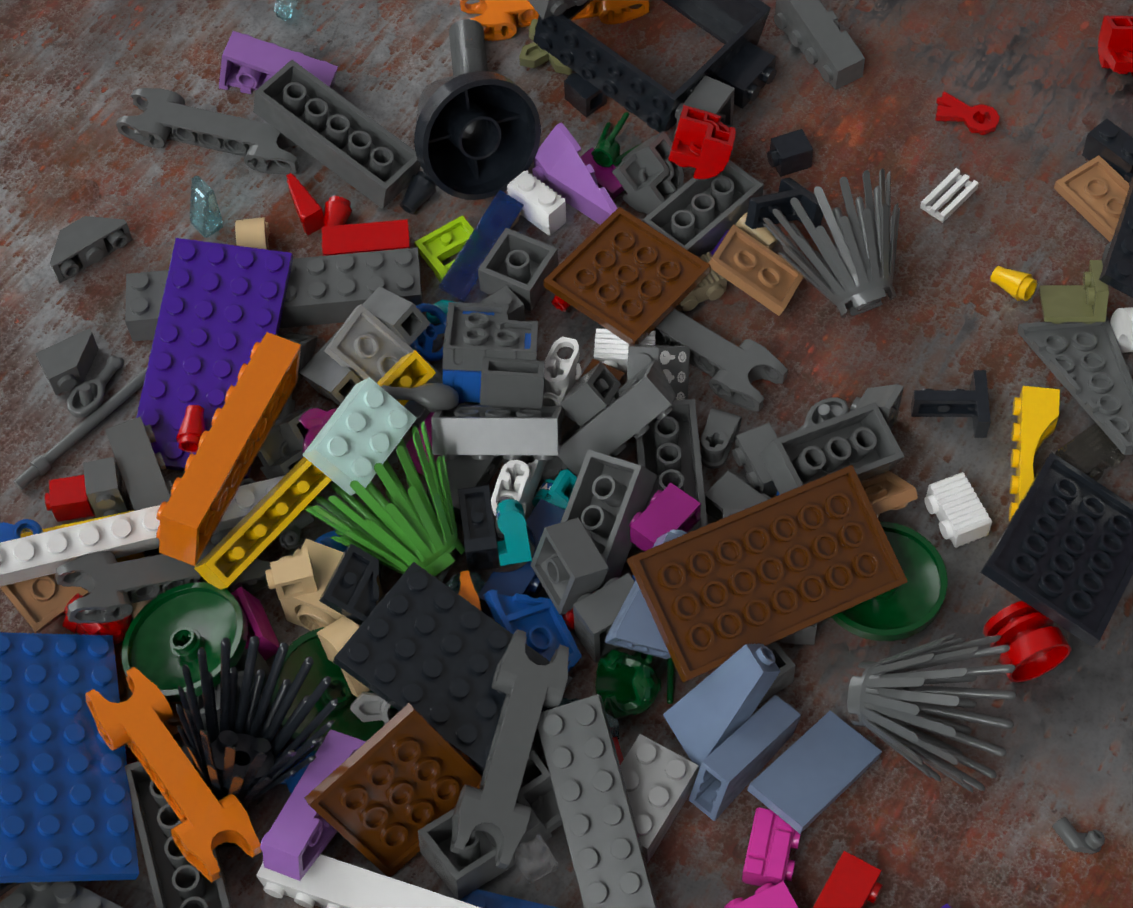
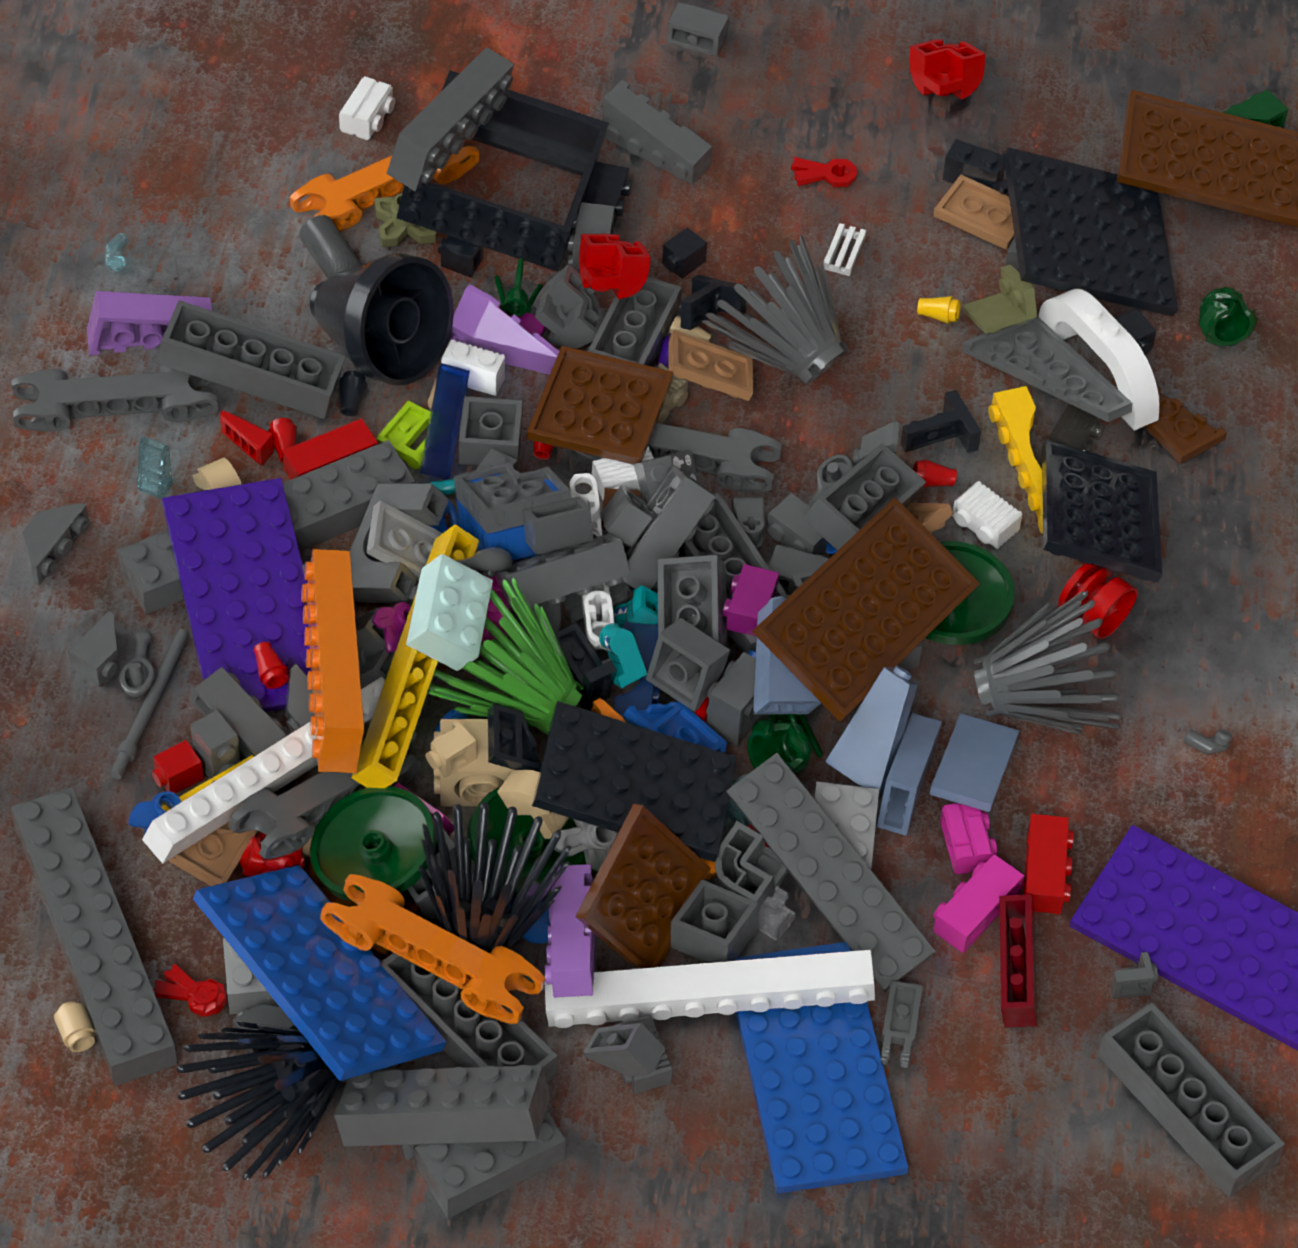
camera: 30 degrees left, 5 degrees down
dark grey piece [450,629,569,870] -> none
none -> red cone [912,459,957,487]

